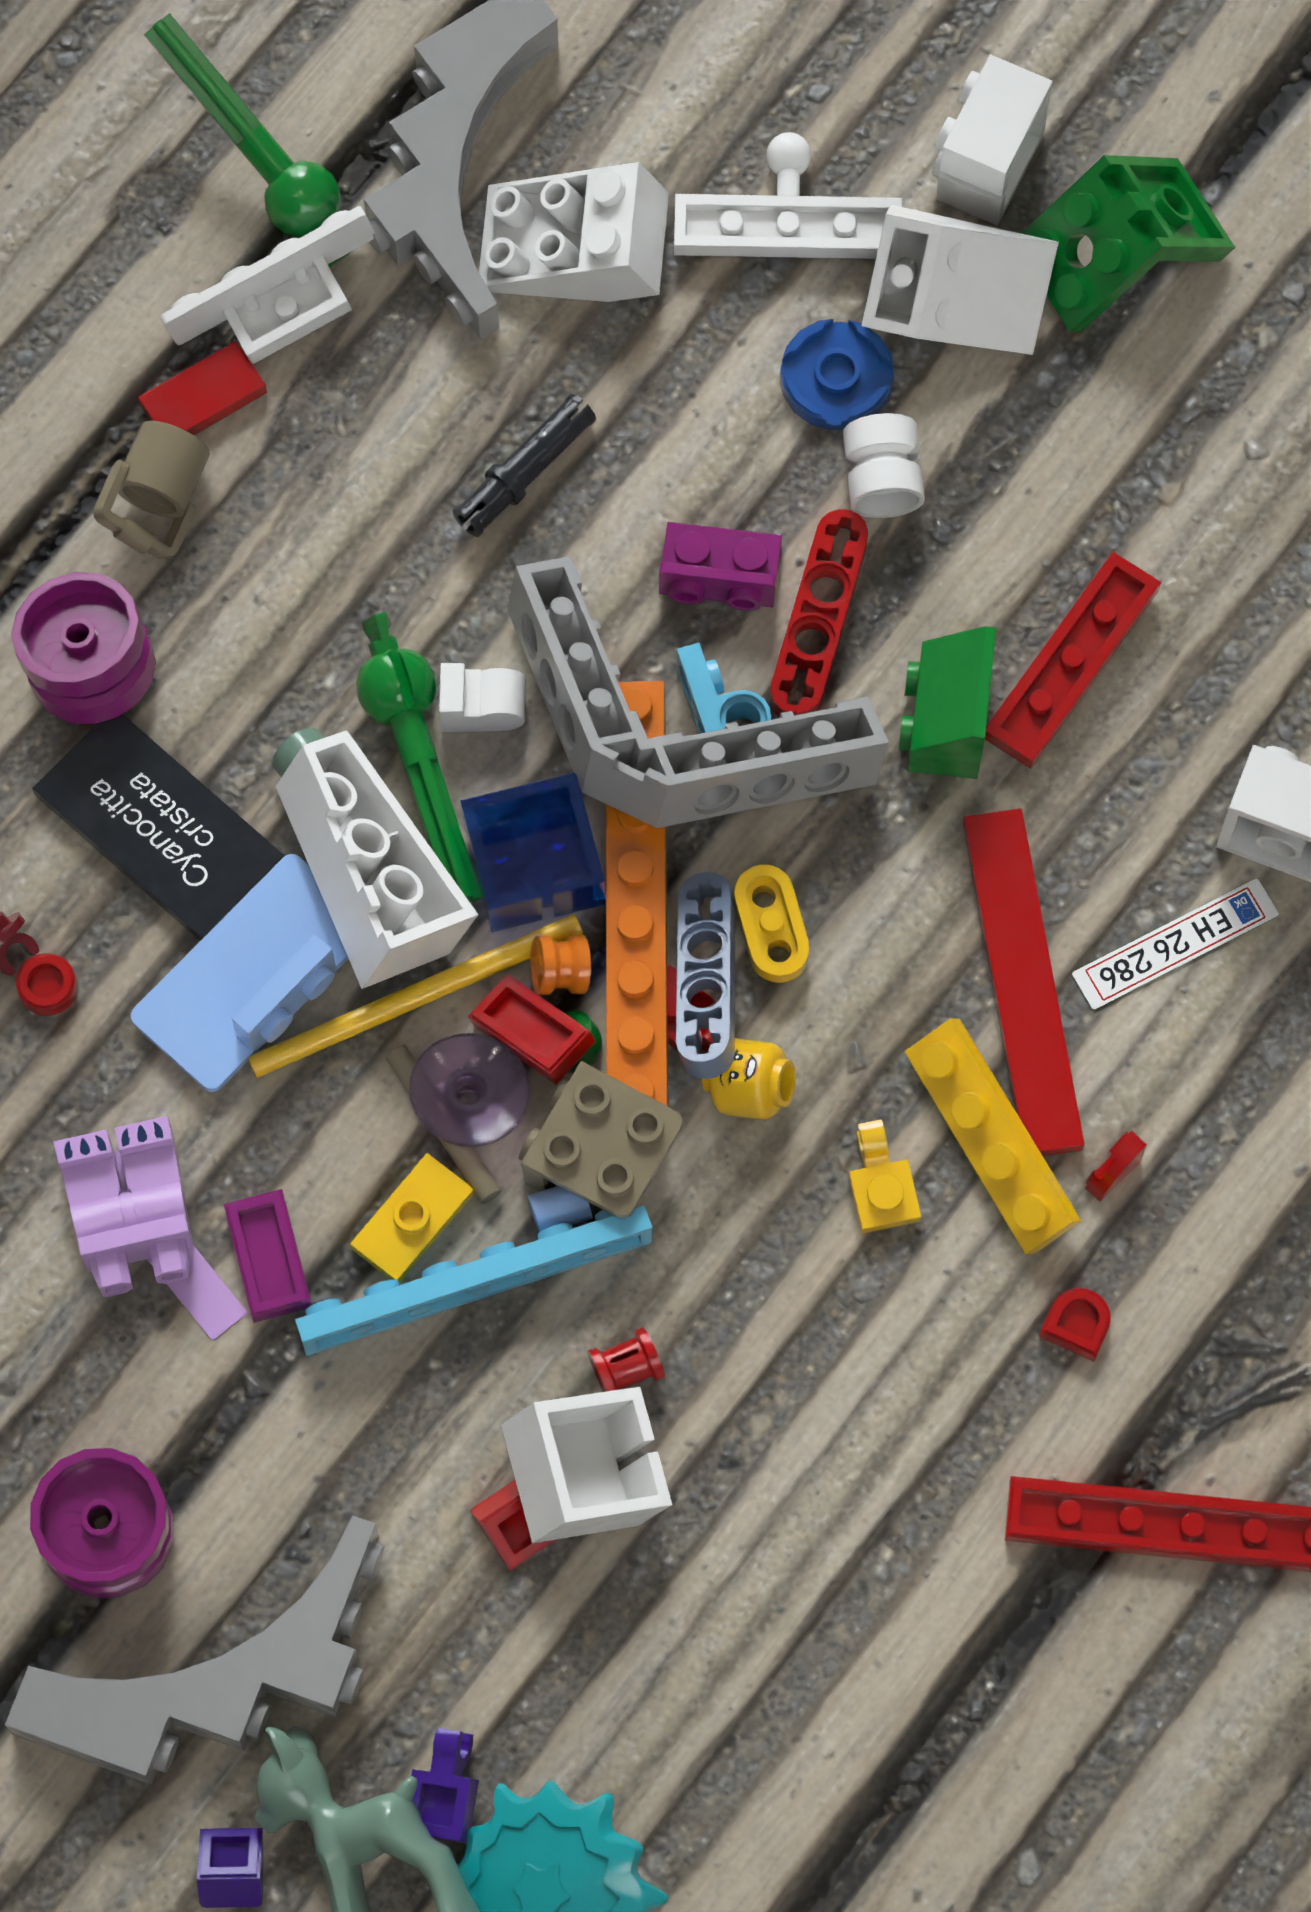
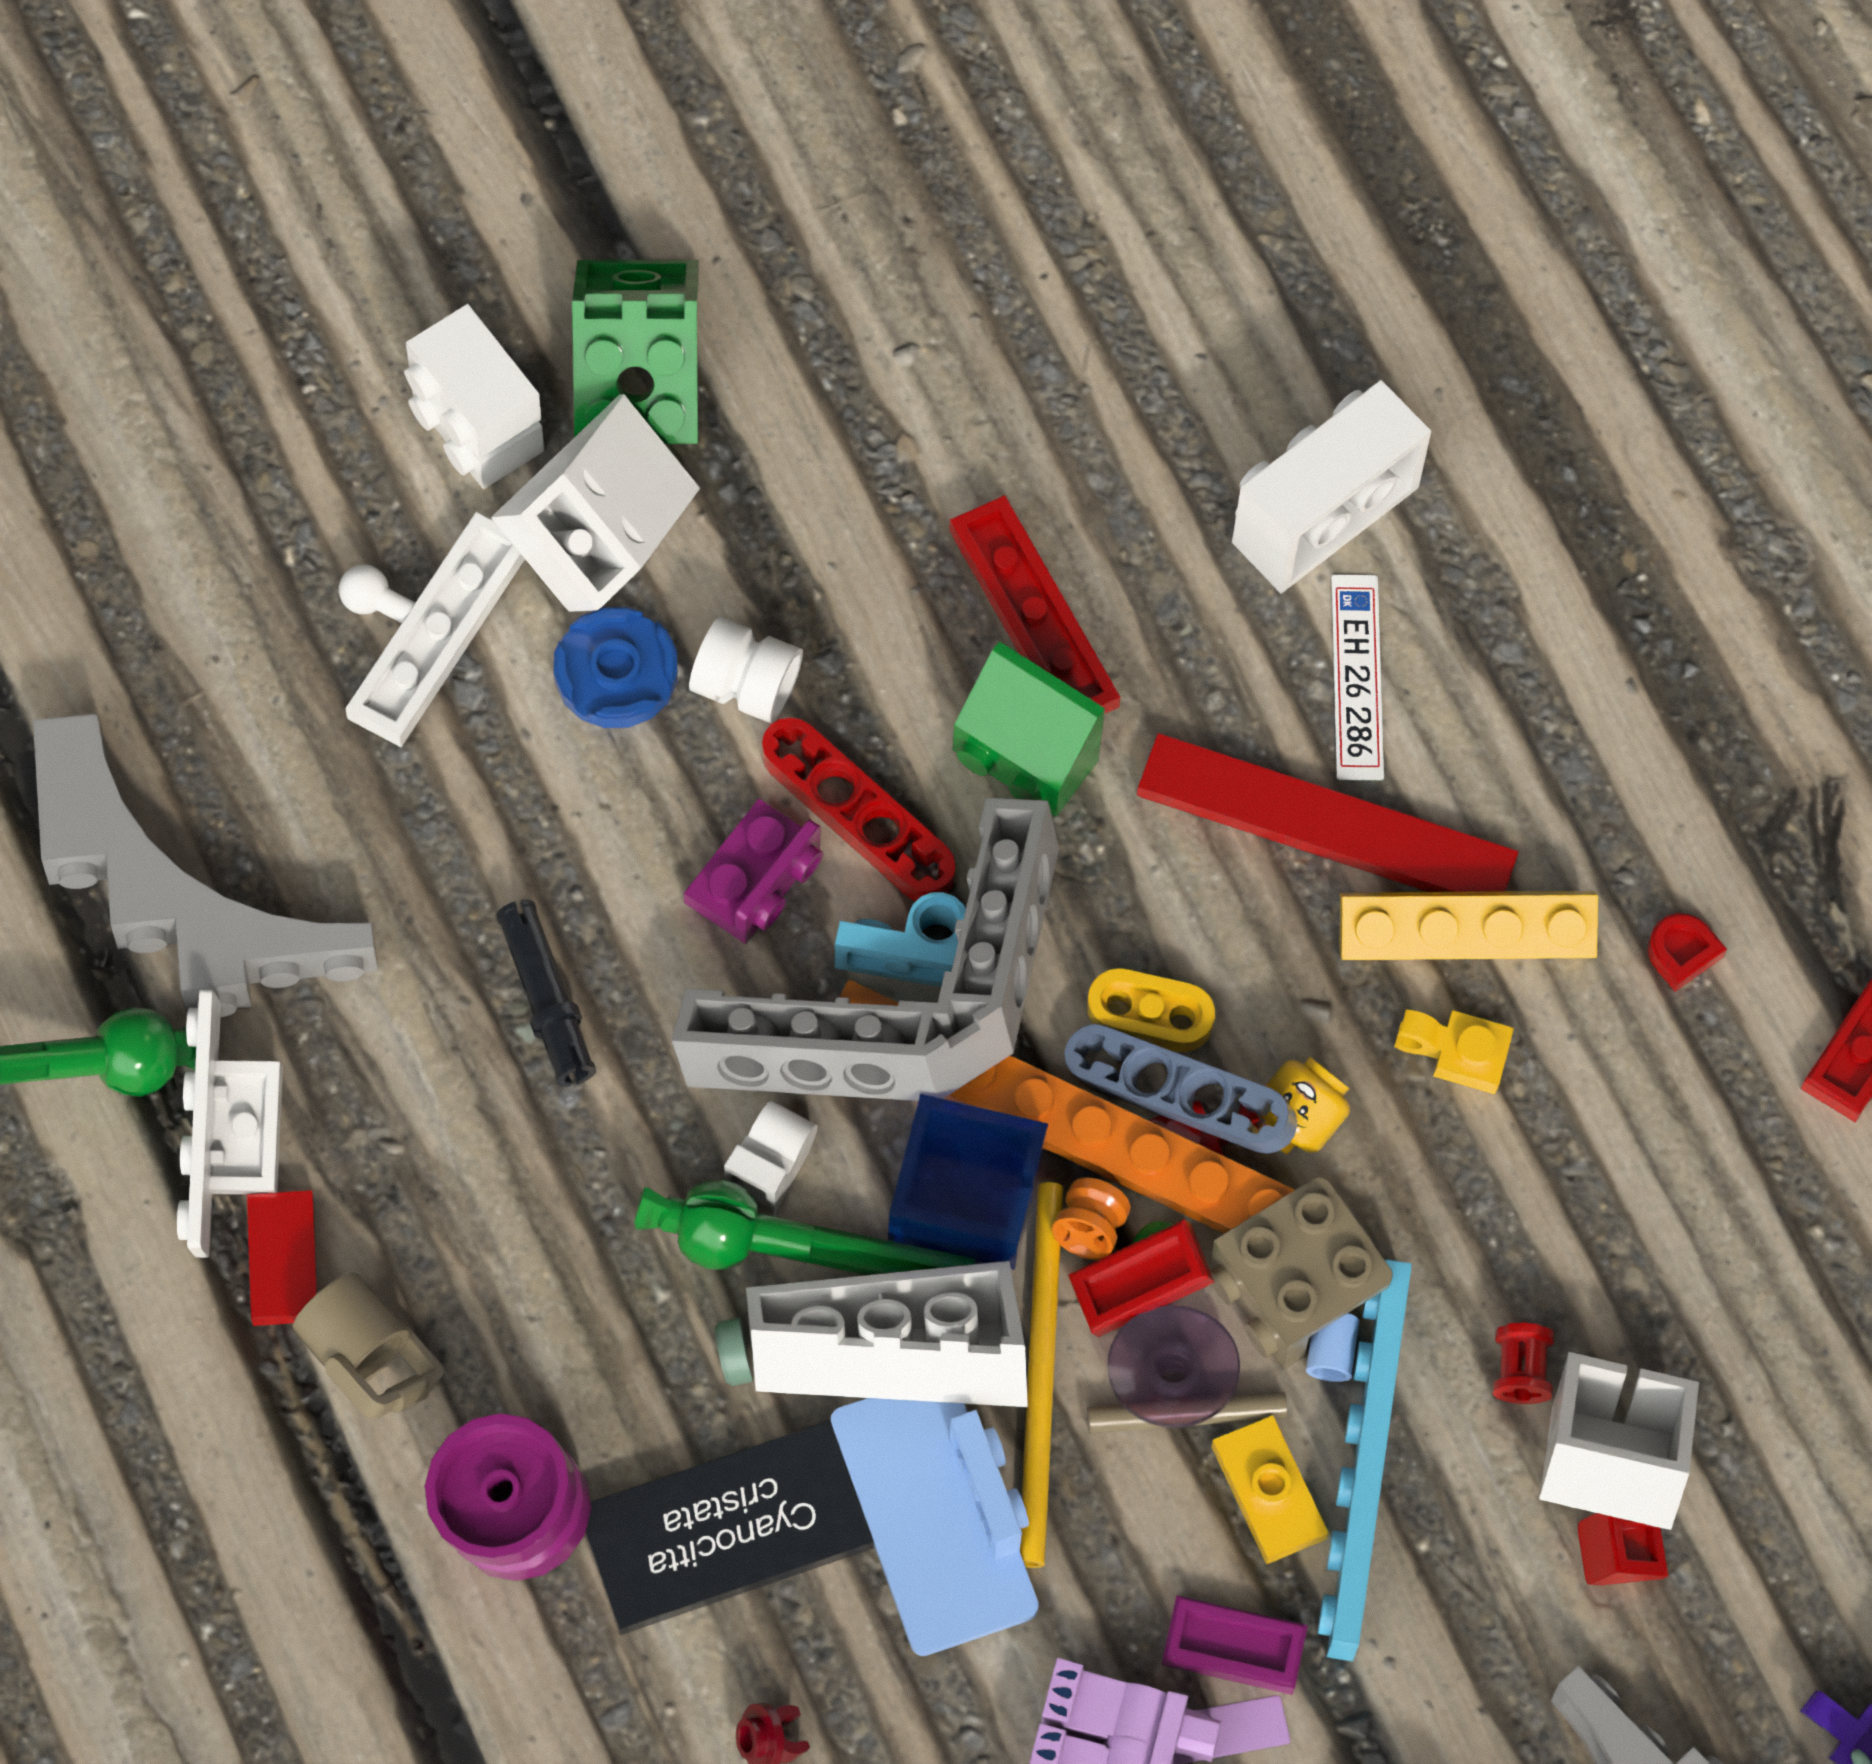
camera: 65 degrees left, 5 degrees down
red tile [16,953,78,1016] -> none
white slope [479,162,669,302] -> none
red tile [1085,1130,1147,1202] -> none

